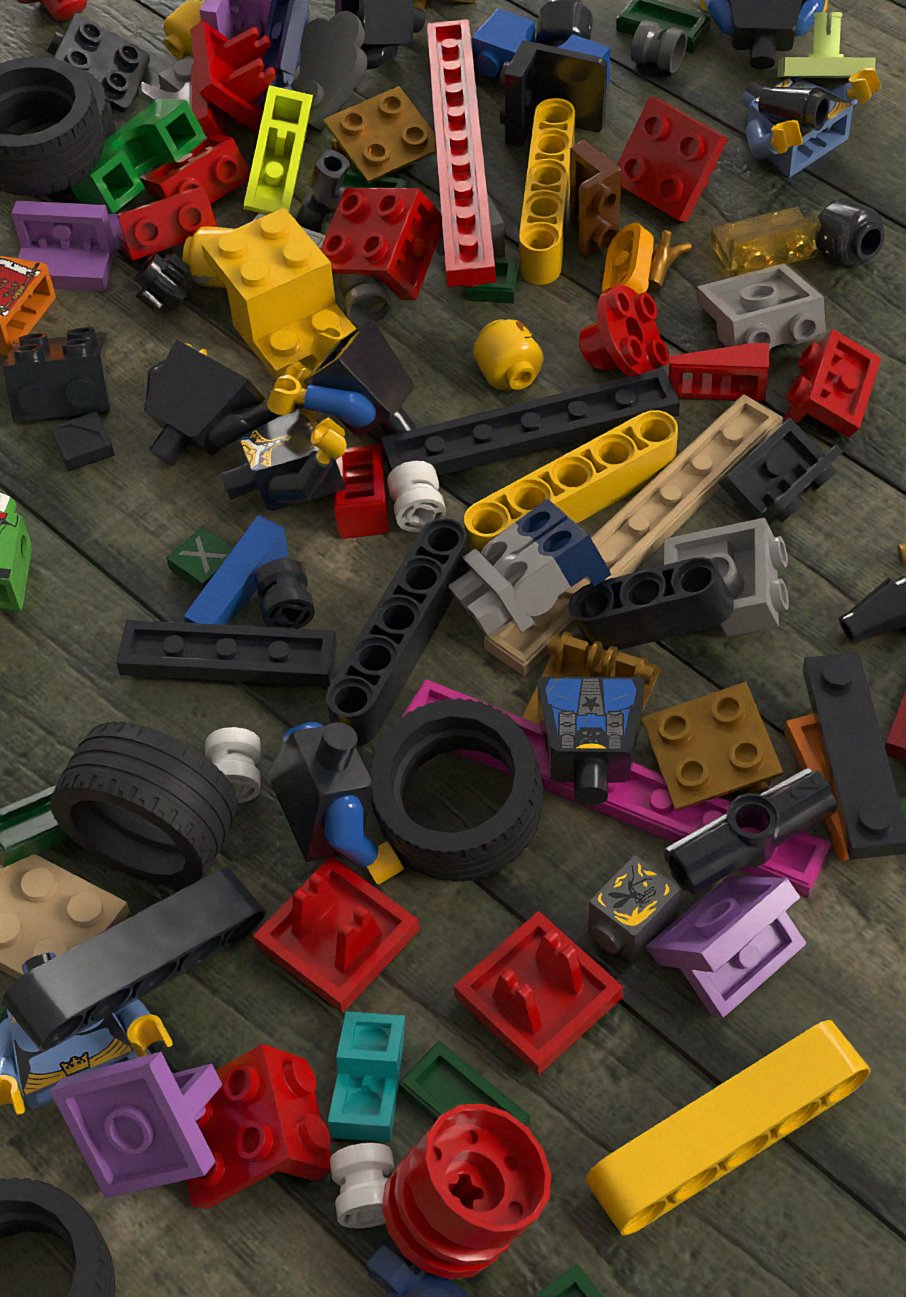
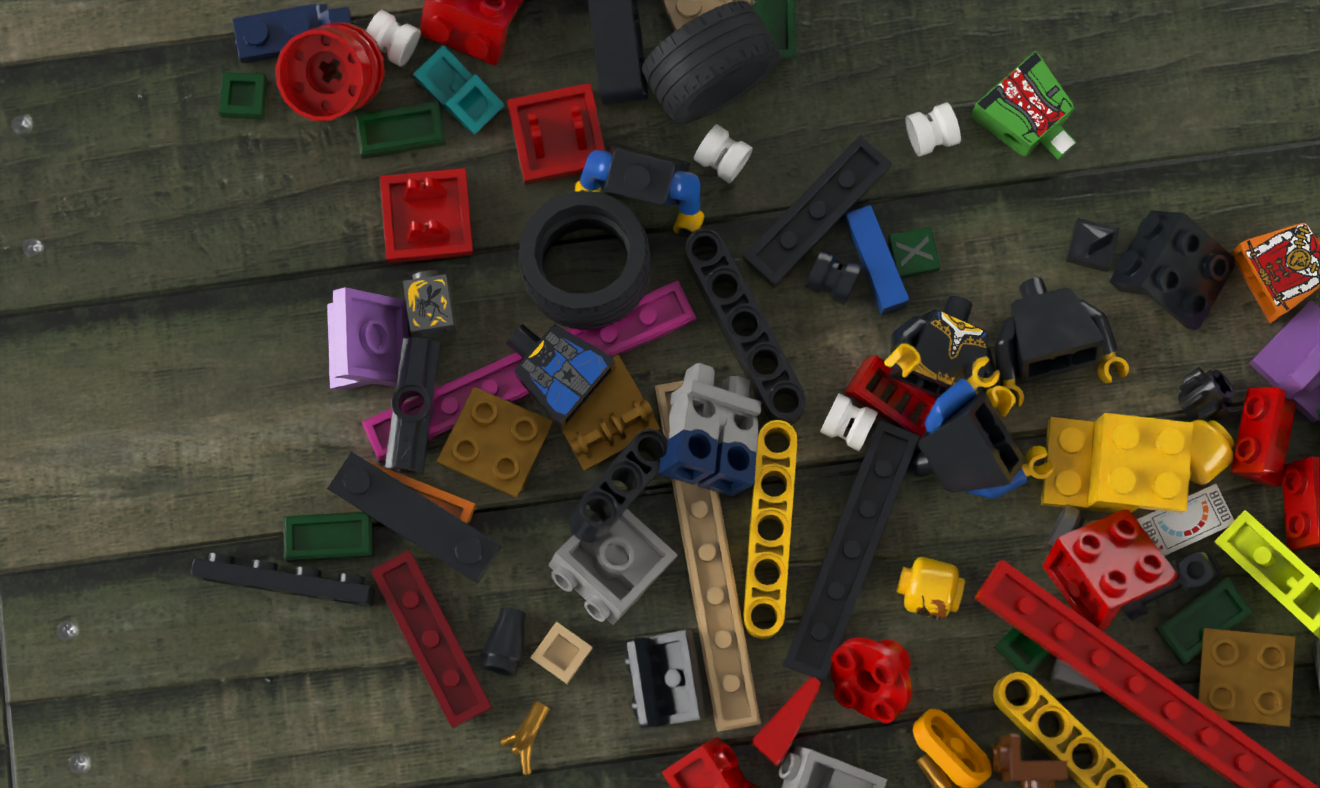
camera: 125 degrees right, 25 degrees up
yellow beam [584,1020,871,1236] -> none
none -> tan plate [530,621,593,684]
none -> white wheel [905,102,961,156]

